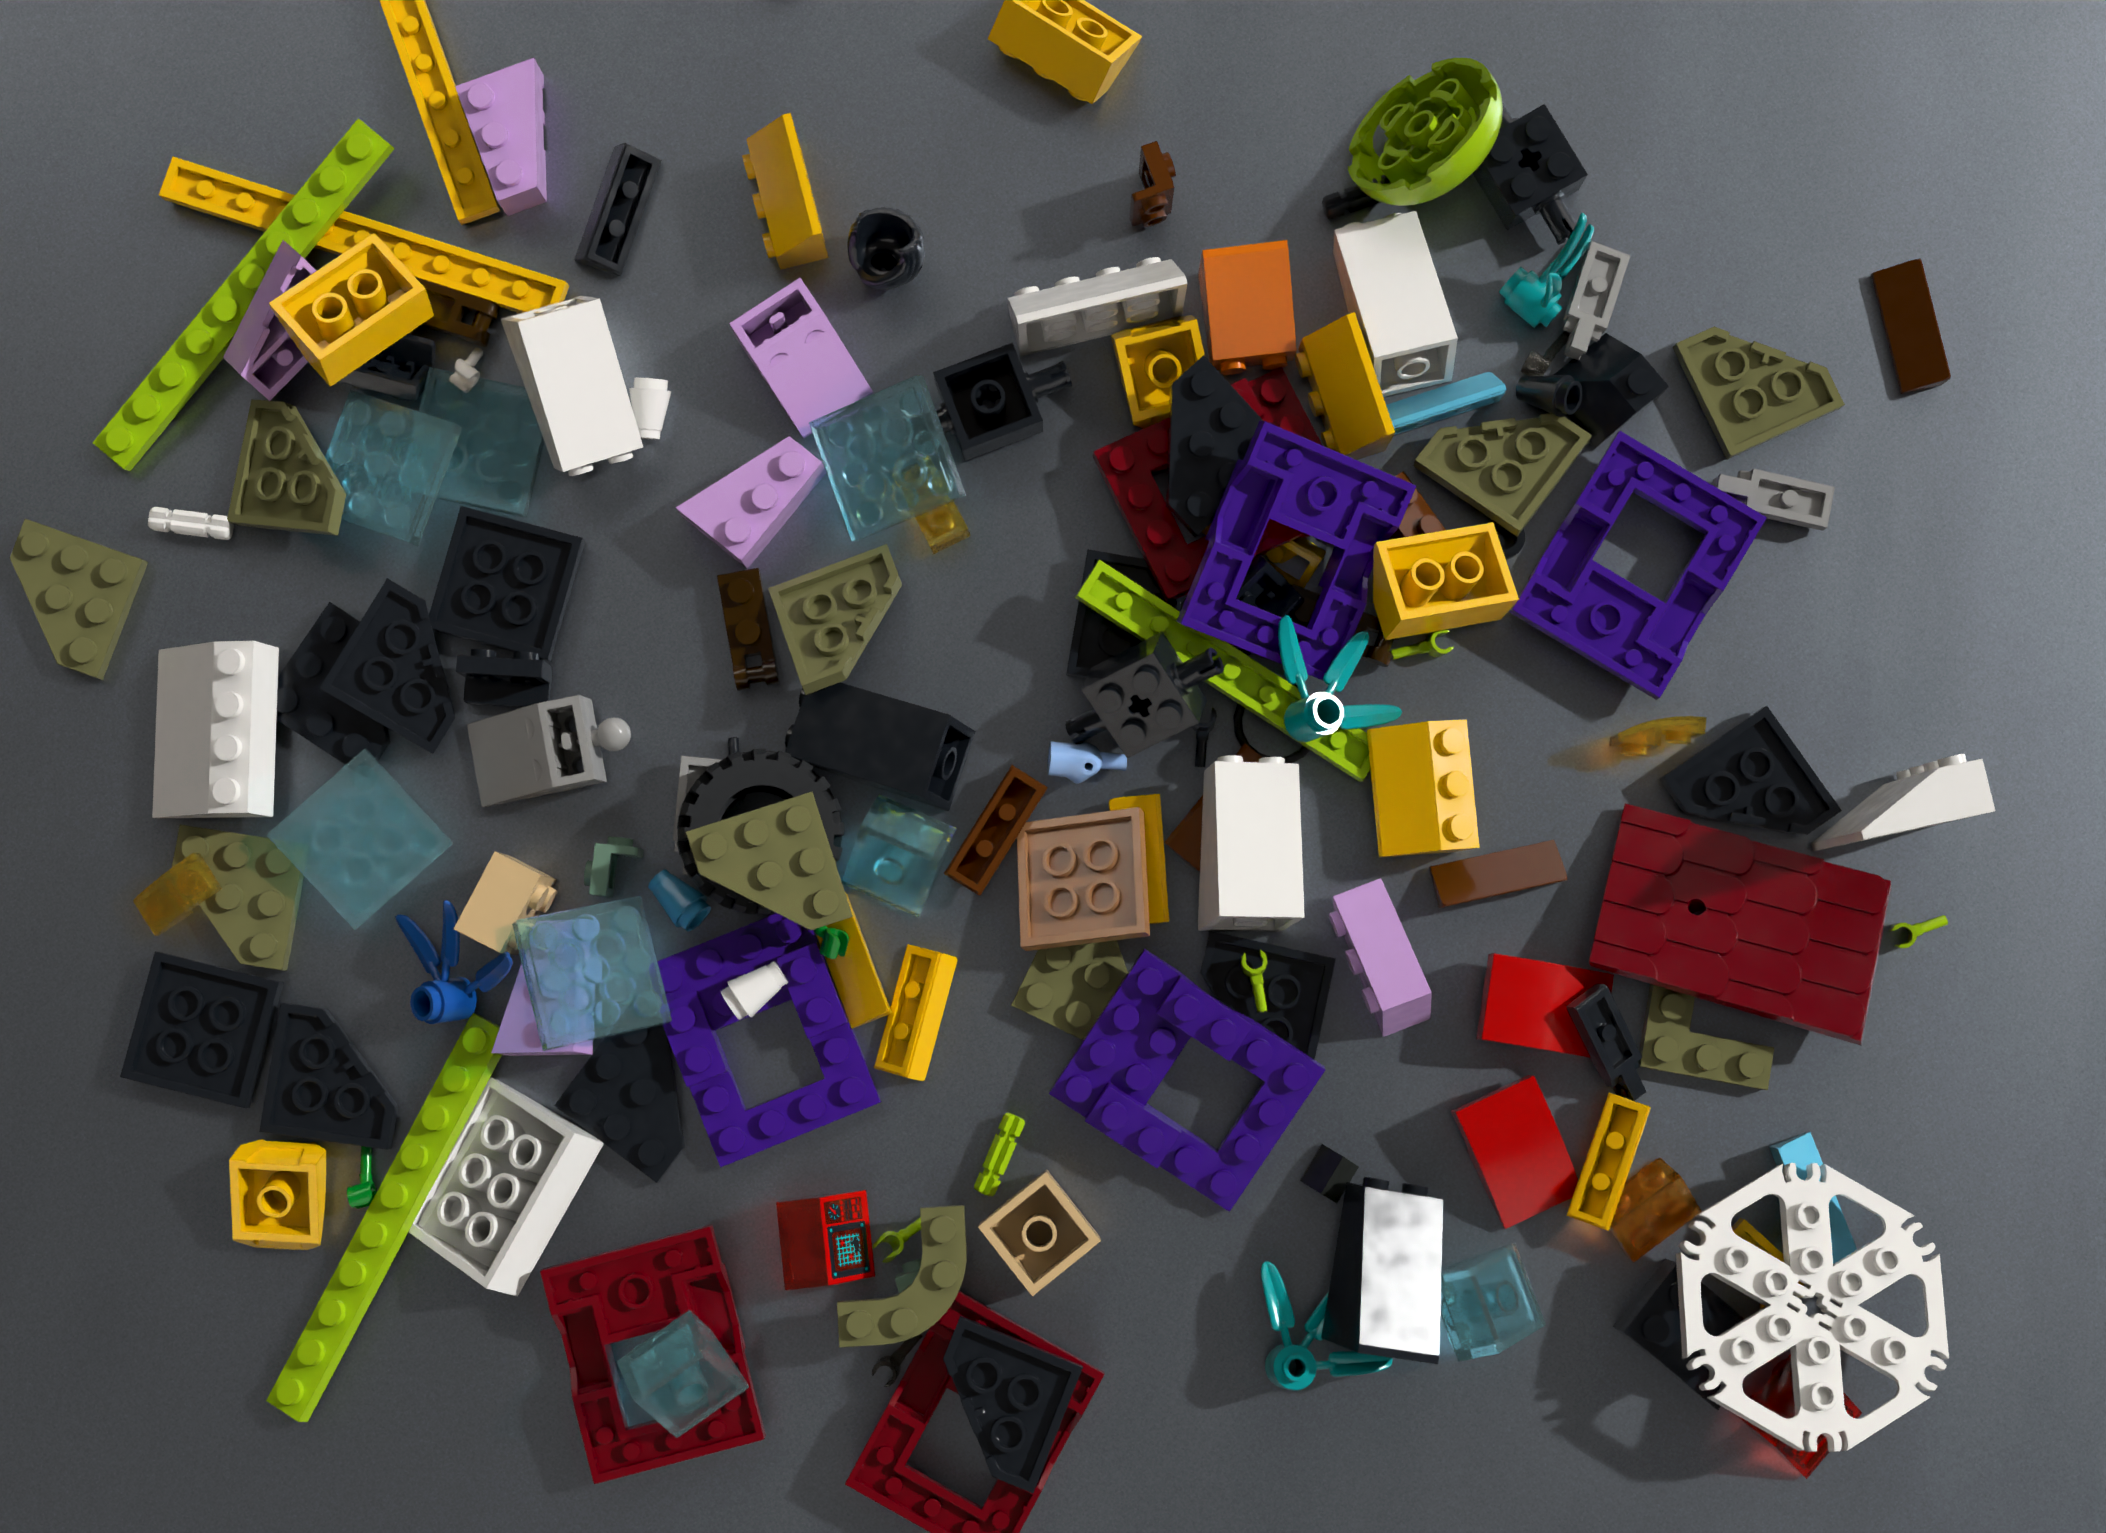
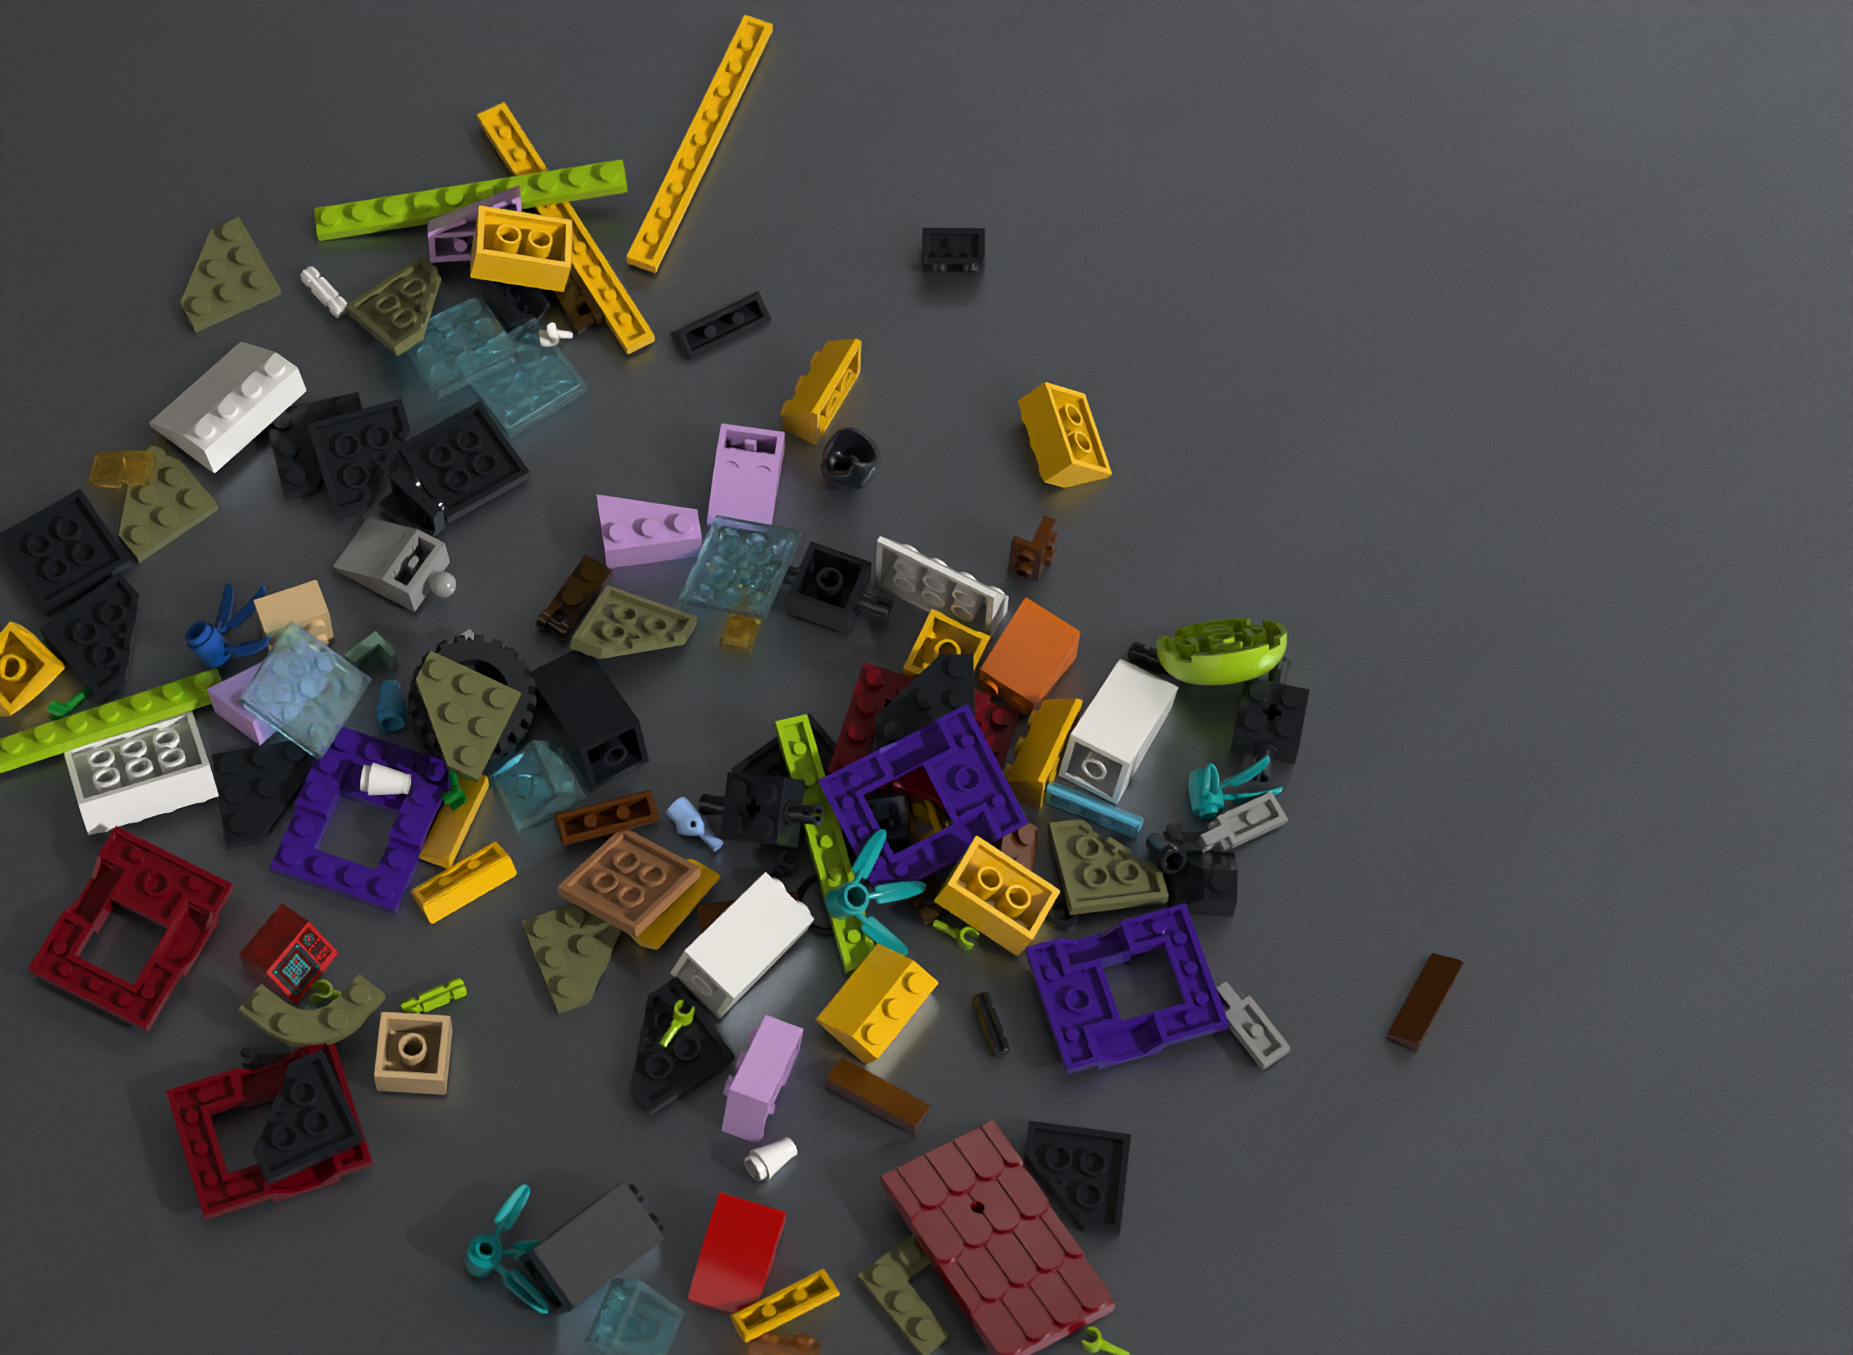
camera: 35 degrees right, 20 degrees down
clear light blue plate [266,749,454,930] -> none
lavender wedge [455,58,547,216] -> none
white slope [501,296,643,476] -> none
clear light blue slope [617,1310,749,1438] -> none
white cone [629,378,671,439] -> none
dark purple piece [1049,949,1326,1212] -> none
pearl dark grey slope [1300,1144,1359,1203] -> none
red slope [1476,953,1614,1058] -> none
black hinge [1566,983,1646,1101] -> none
clear yellow slope [1609,716,1706,756] -> none
olive plate [1672,326,1845,460] -> none
white slope [1811,754,1995,851] -> none
none -> white cone [744,1137,797,1182]
none -> black axle [972,992,1010,1057]

